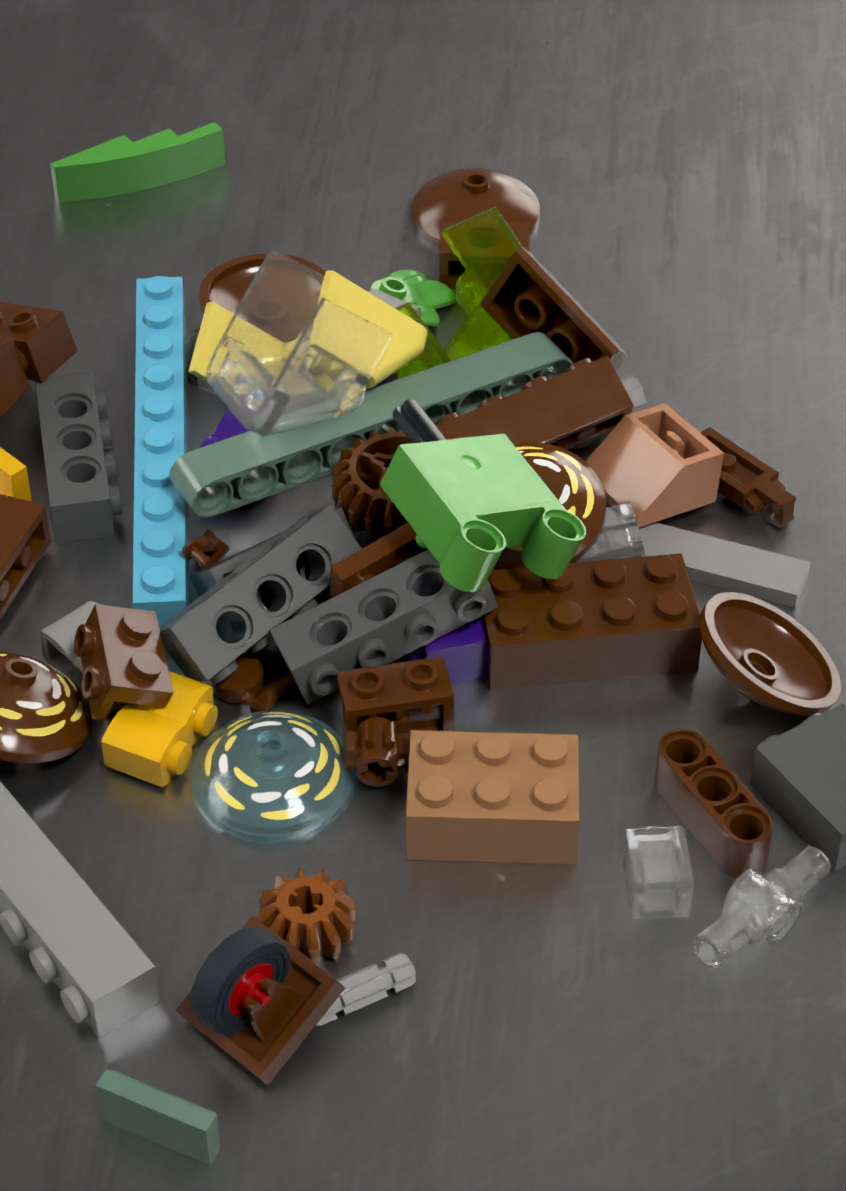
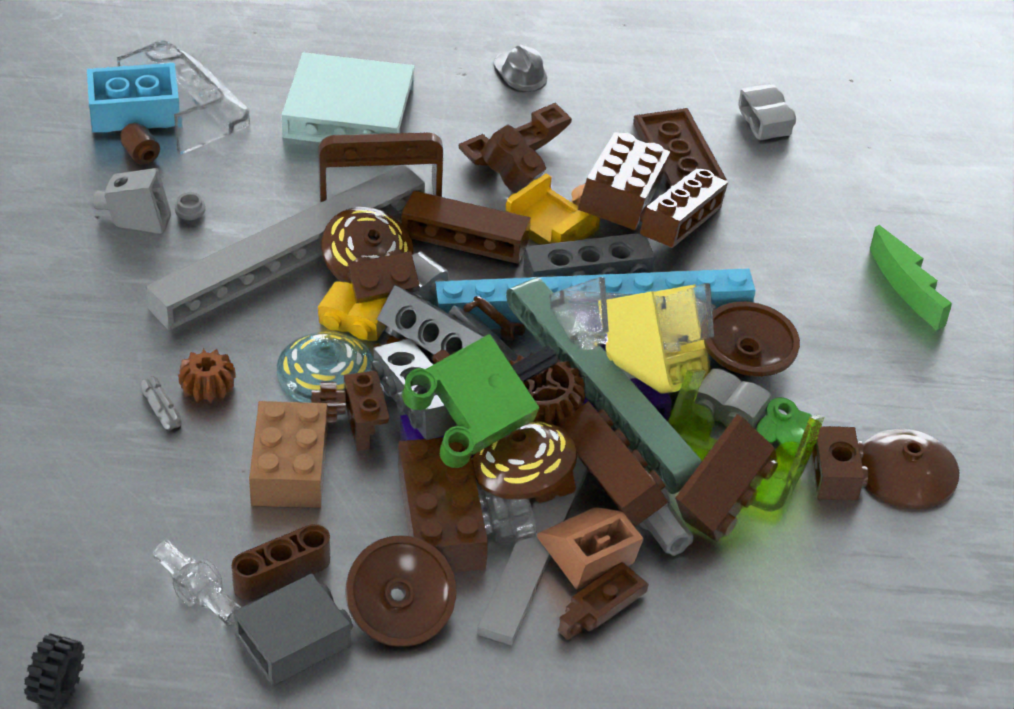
camera: 85 degrees right, 0 degrees up
sand green tile [95,1069,221,1166] -> none
plate [175,916,345,1086] -> none
clear brick [623,826,694,920] -> none

